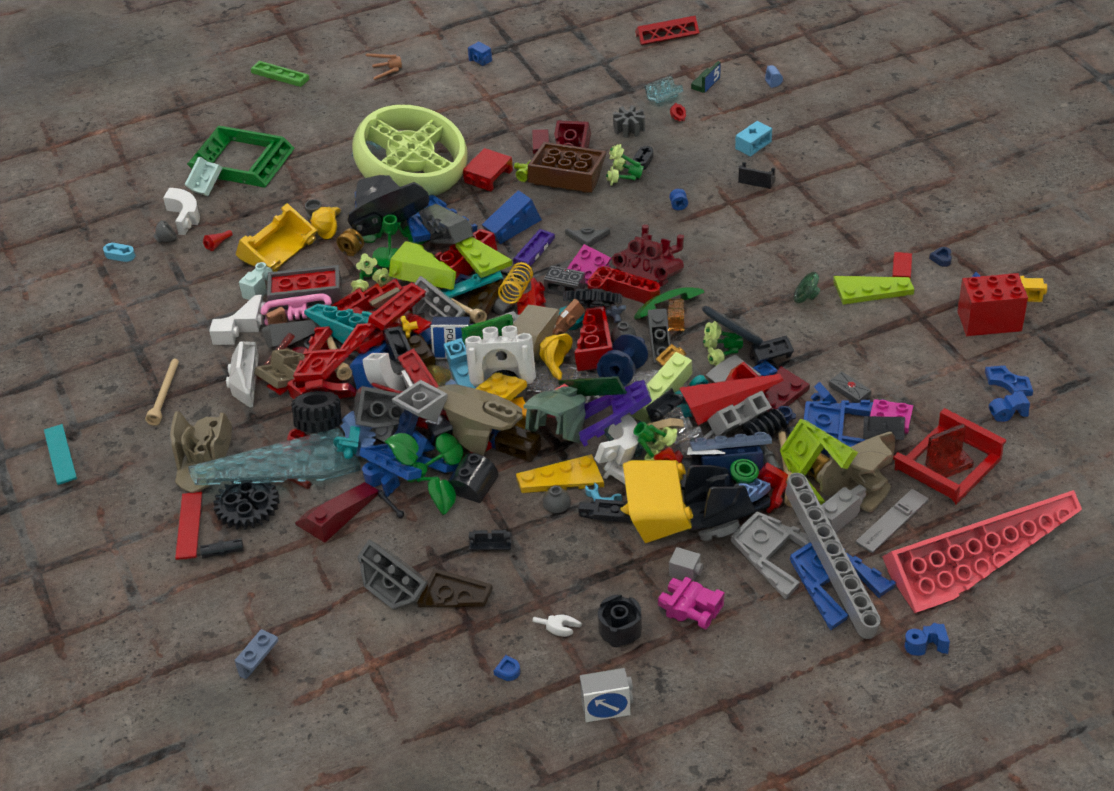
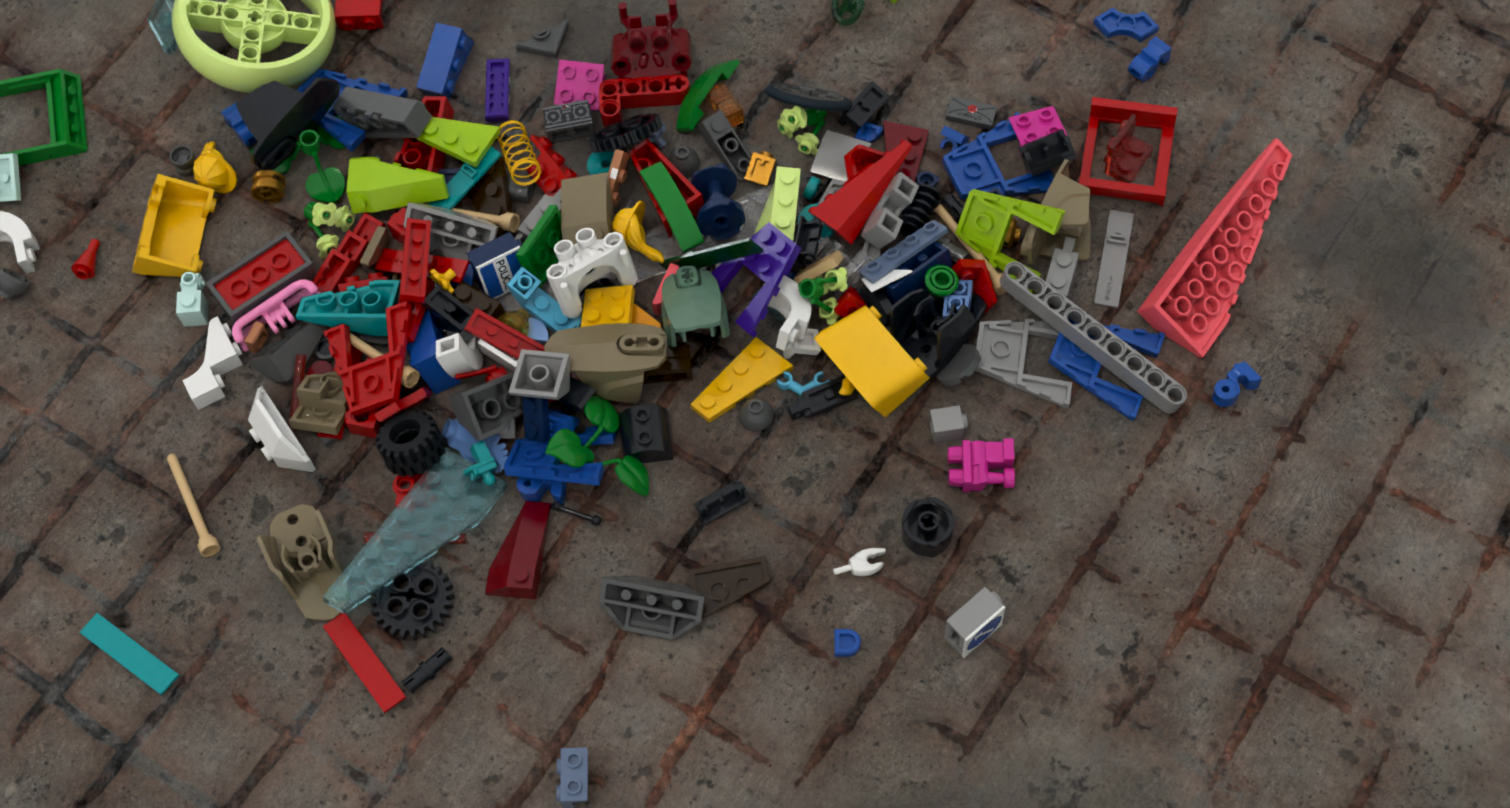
camera: 30 degrees left, 20 degrees up
none -> green slope [639,161,704,253]

